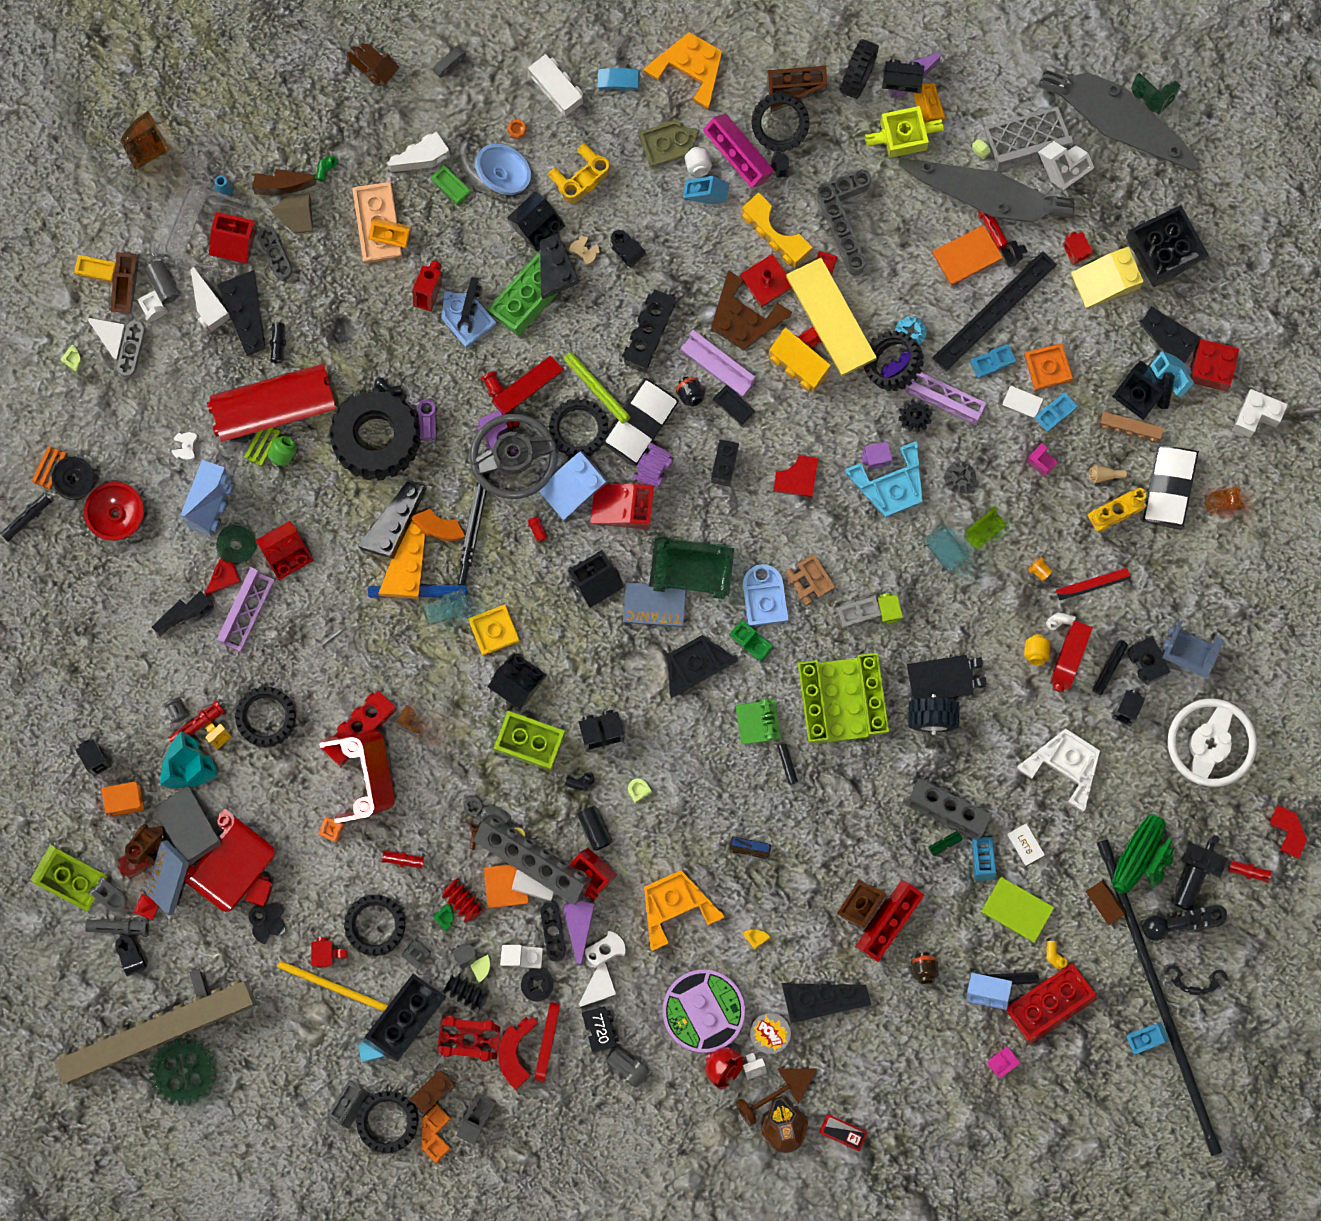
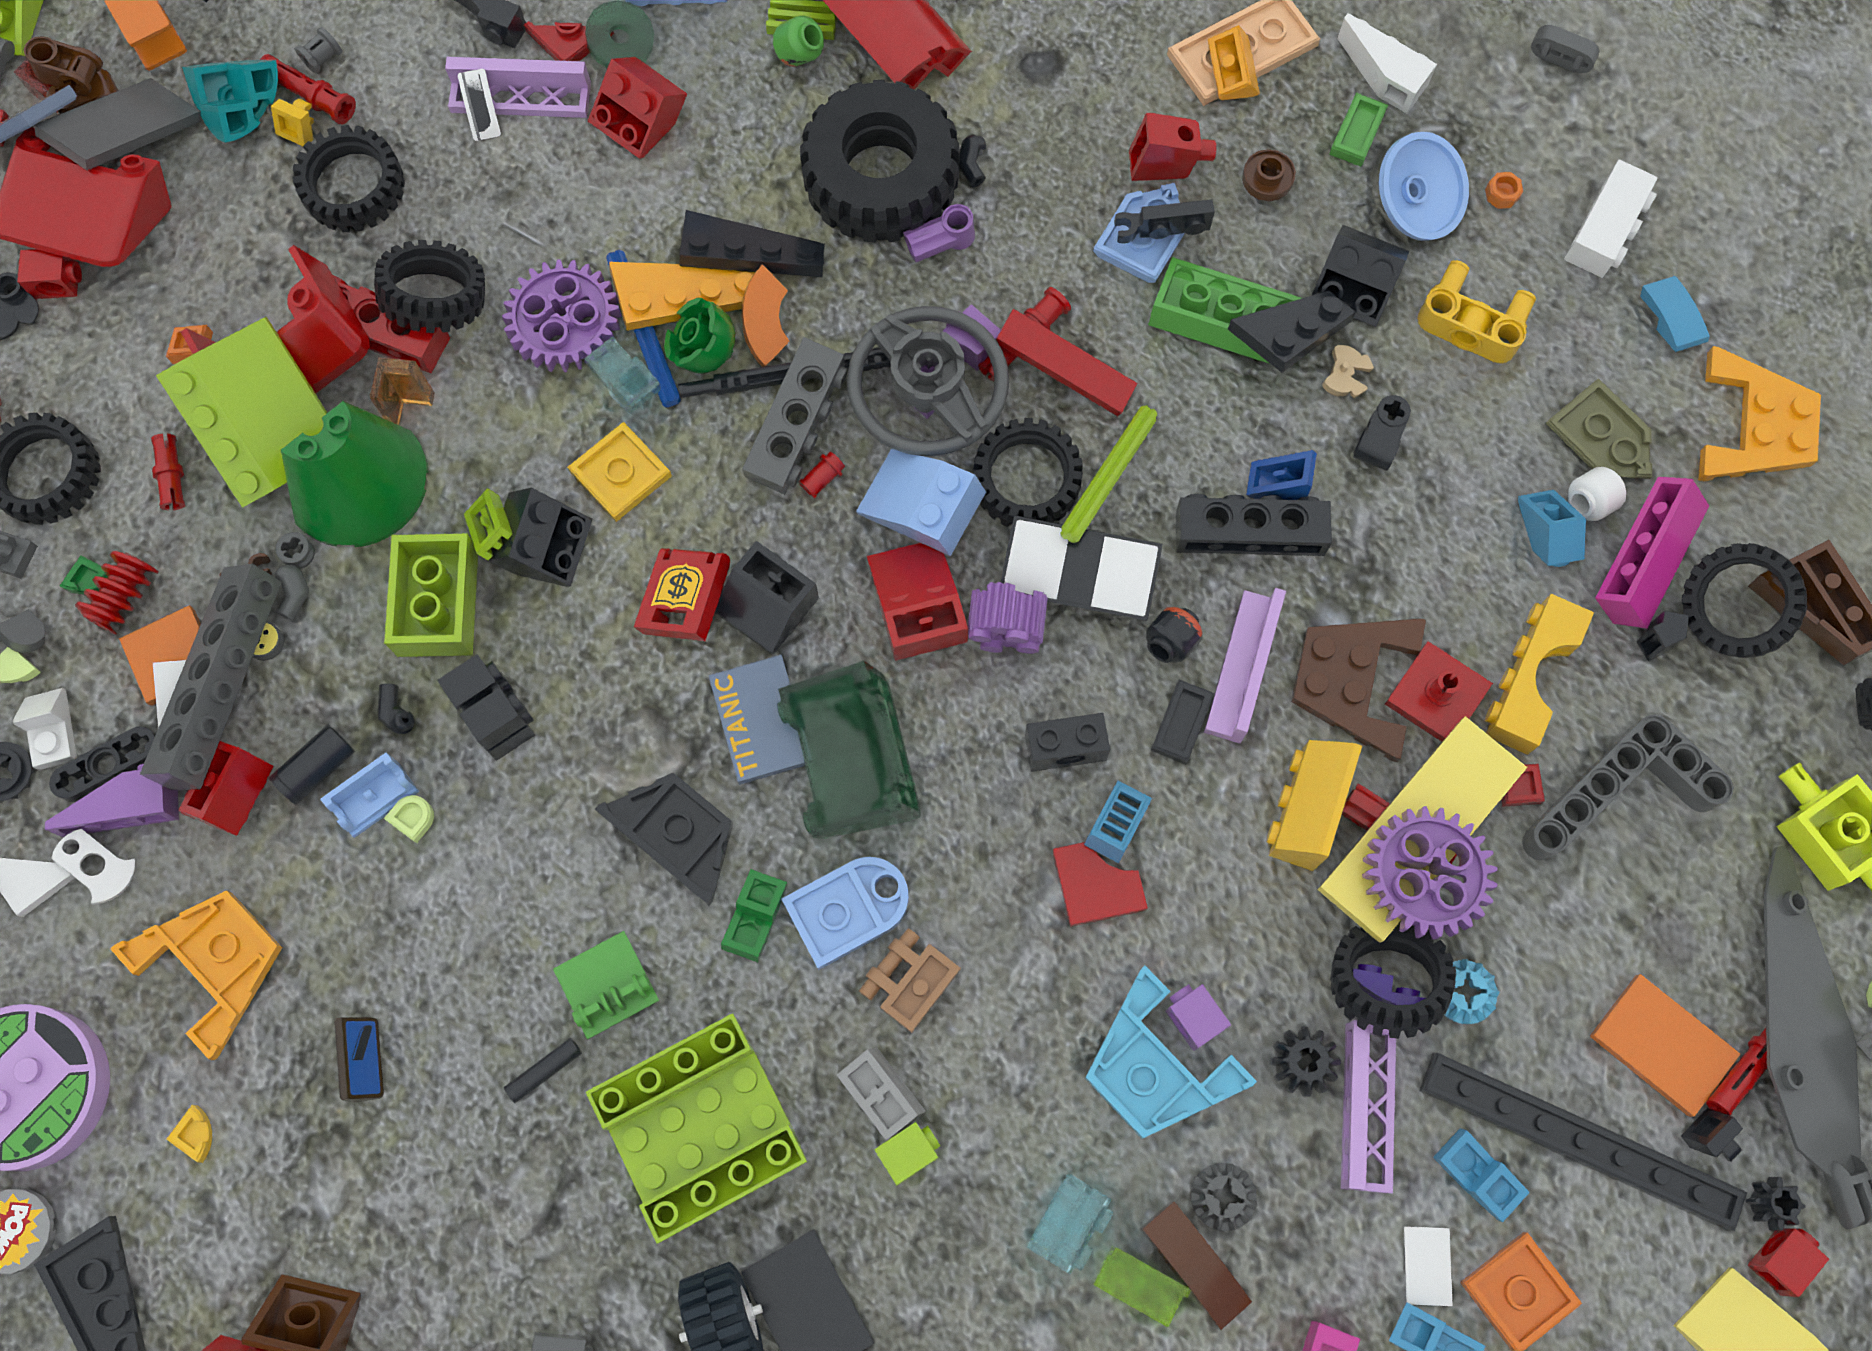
camera: 70 degrees right, 5 degrees down
none -> lime slope [156,317,327,508]
none -> green cone [281,401,429,547]
none -> light blue hinge [321,752,419,838]
none -> black tyre [374,240,485,333]
none -> sticker [458,69,501,141]
none -> lime tile [464,488,513,560]
none -> medium lavender gear [502,259,622,372]
none -> red container [634,548,730,641]
none -> green cylinder [664,297,736,374]
none -> dark grey brick [742,337,848,495]
none -> dark azure slope [1084,781,1152,863]
none -> reddish brown slope [1140,1201,1252,1330]
none -> reddish brown plate [1242,149,1296,202]
none -> blue slope [1246,450,1317,500]
none -> medium lavender gear [1362,806,1498,940]
none -> black gear [1745,1177,1806,1231]

